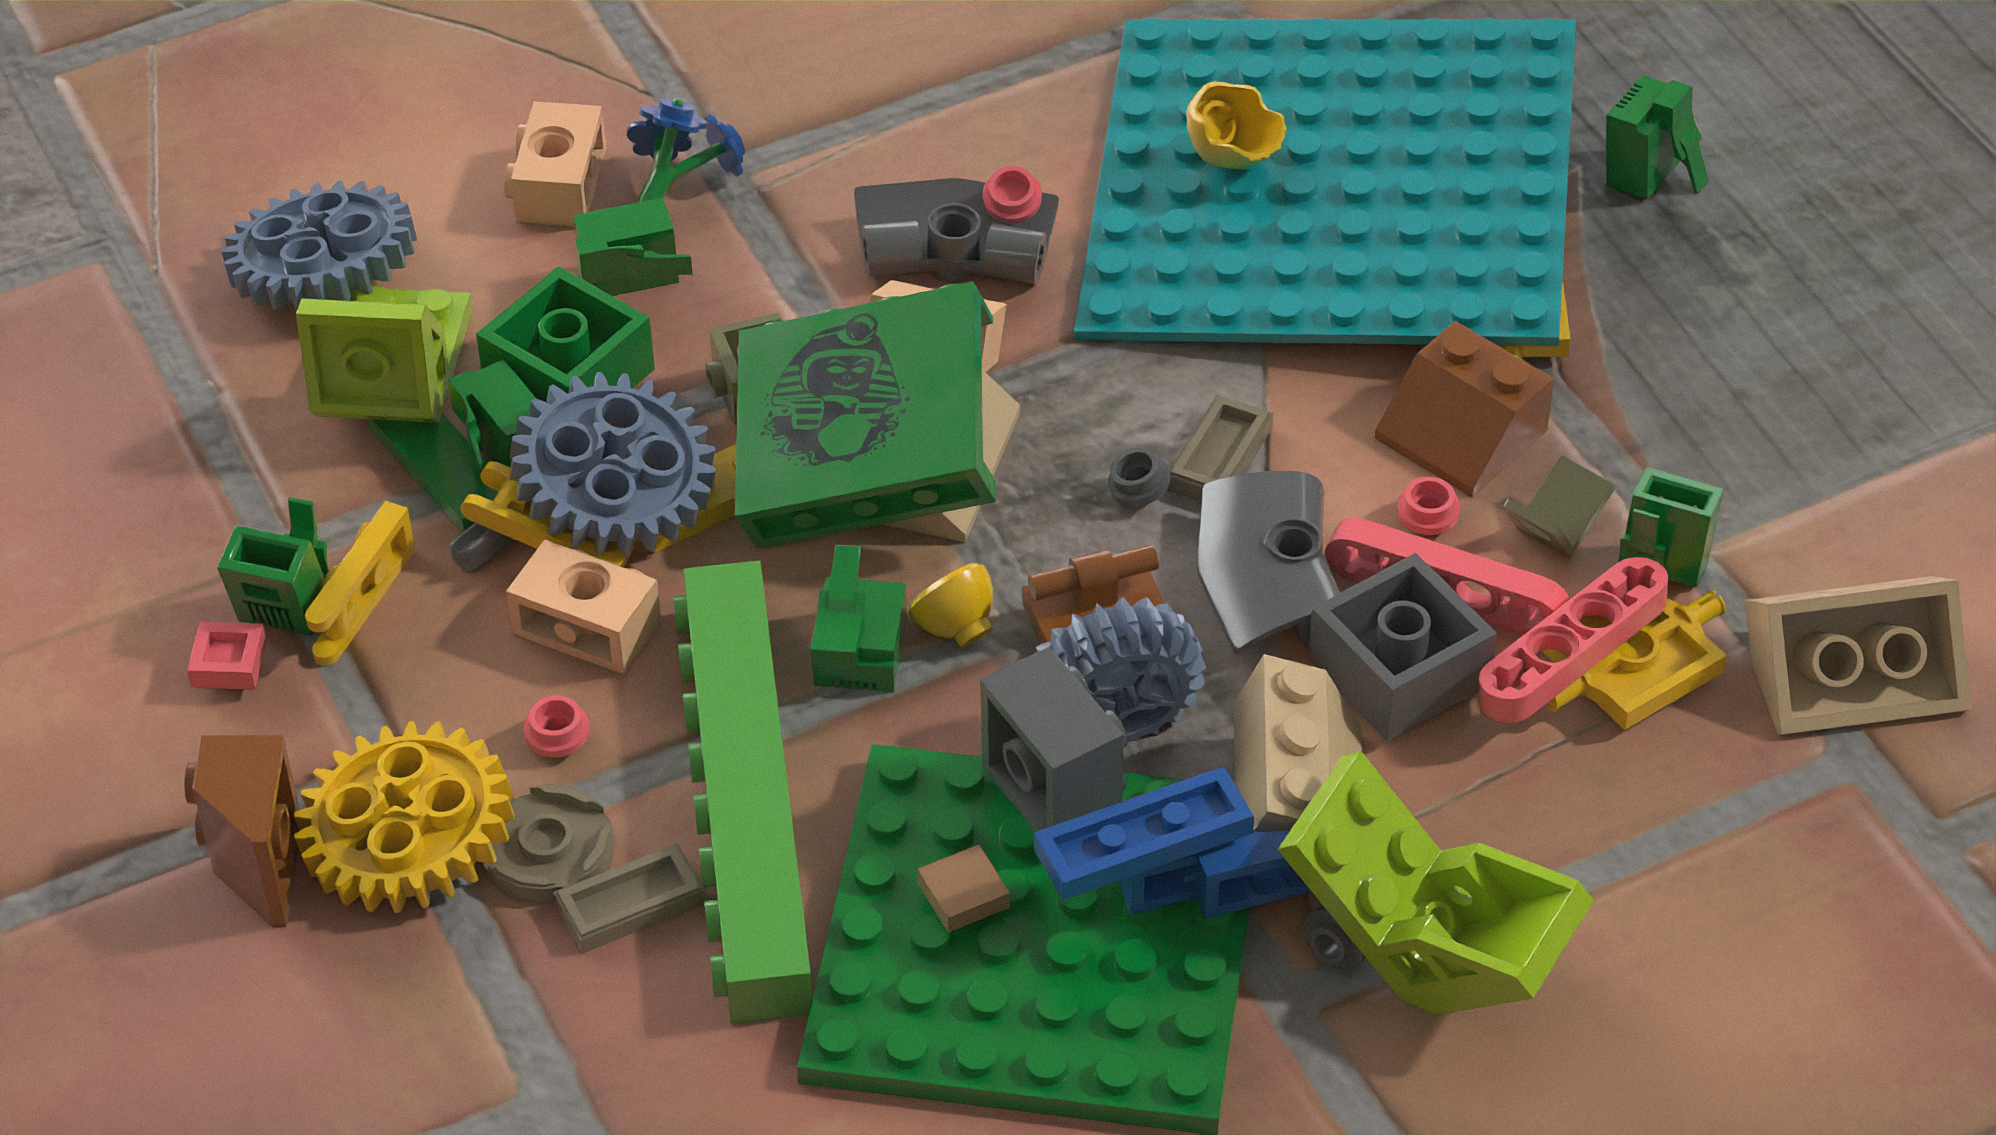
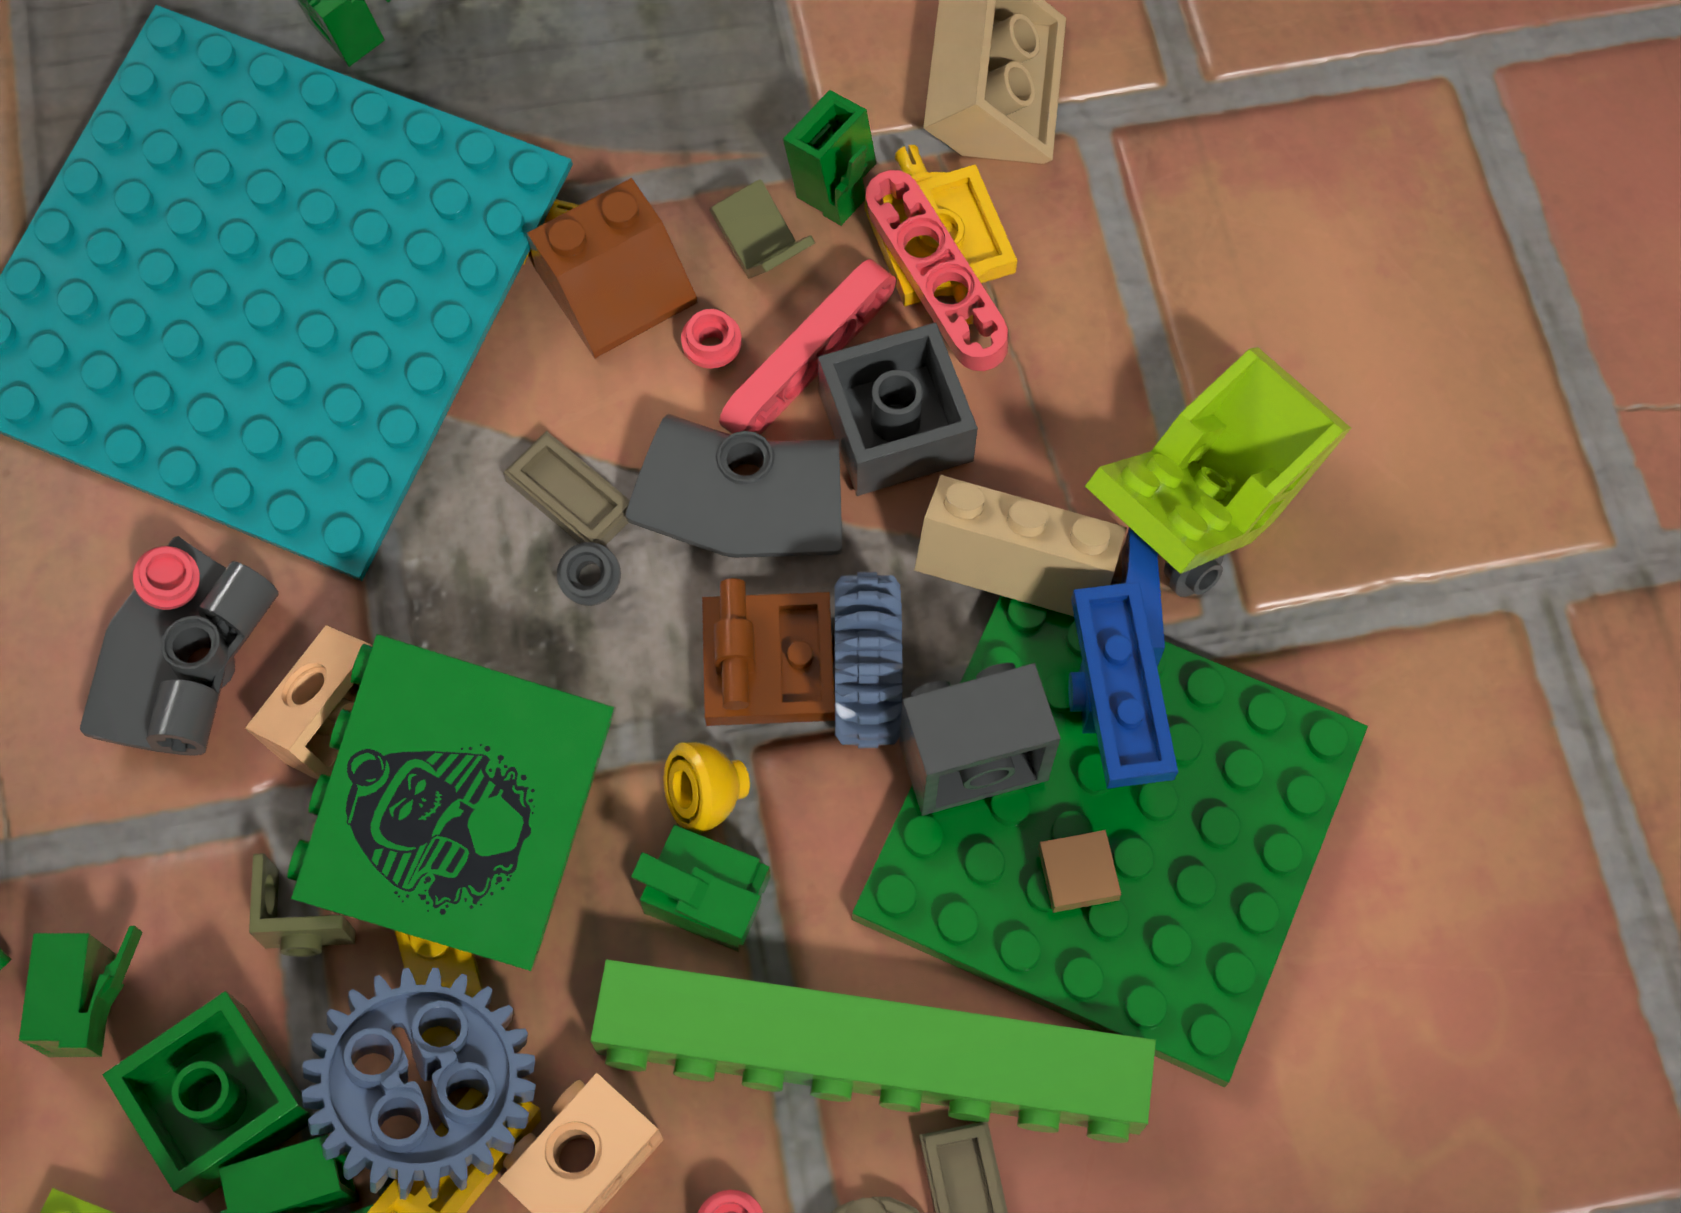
camera: 75 degrees left, 20 degrees up
yellow hair [1186,82,1287,170] -> none

